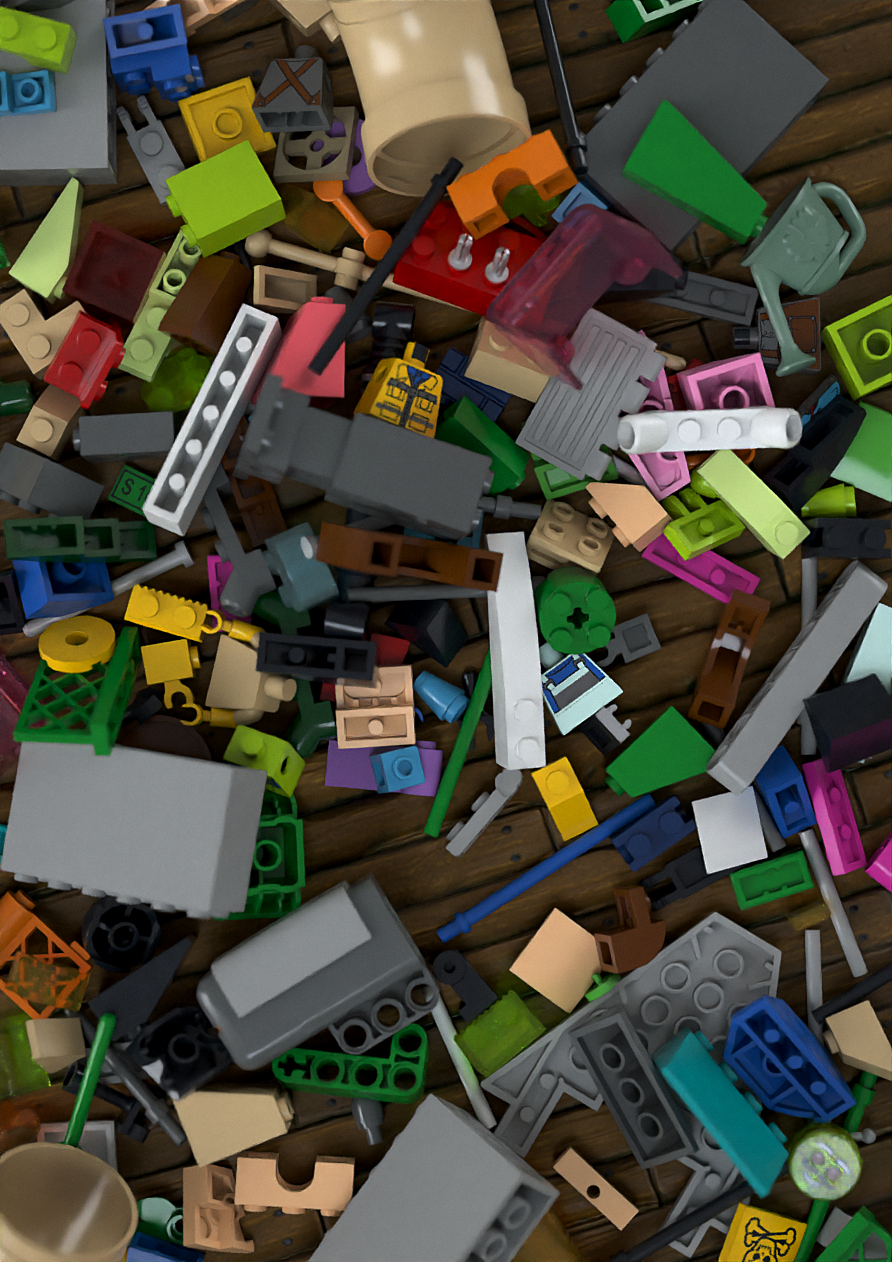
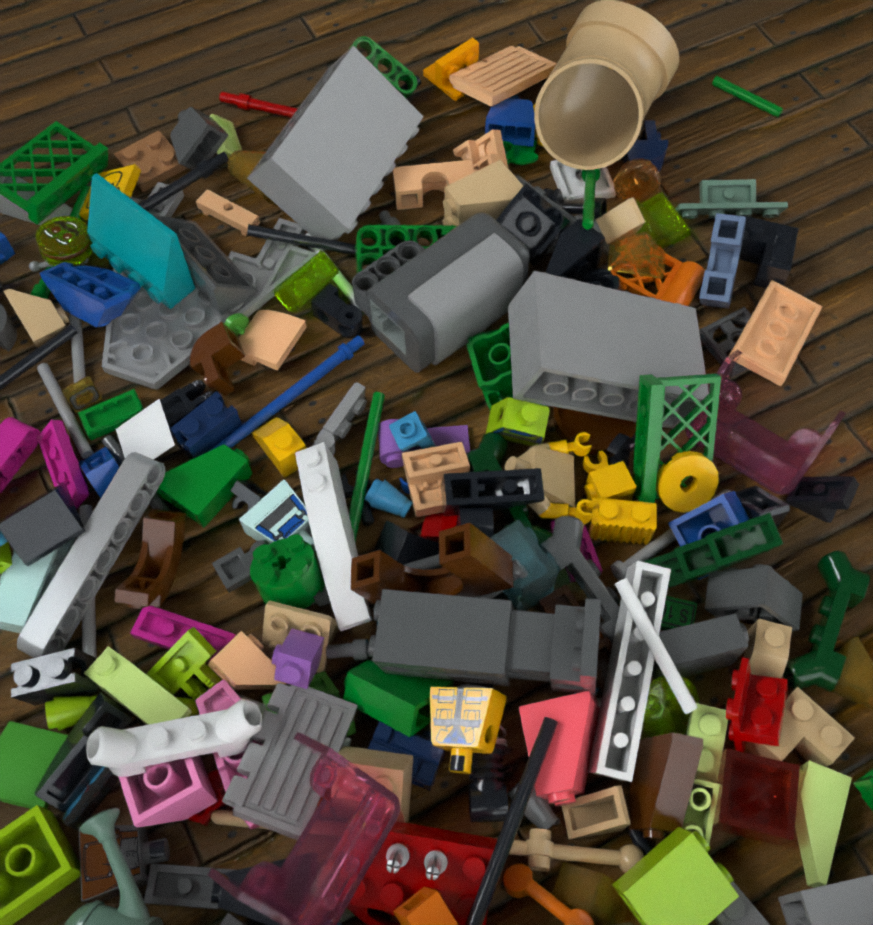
camera: 170 degrees right, 25 degrees down
none -> black bar [247,224,356,256]
none -> medium lavender brick [272,628,324,689]
none -> white bar [614,578,698,714]

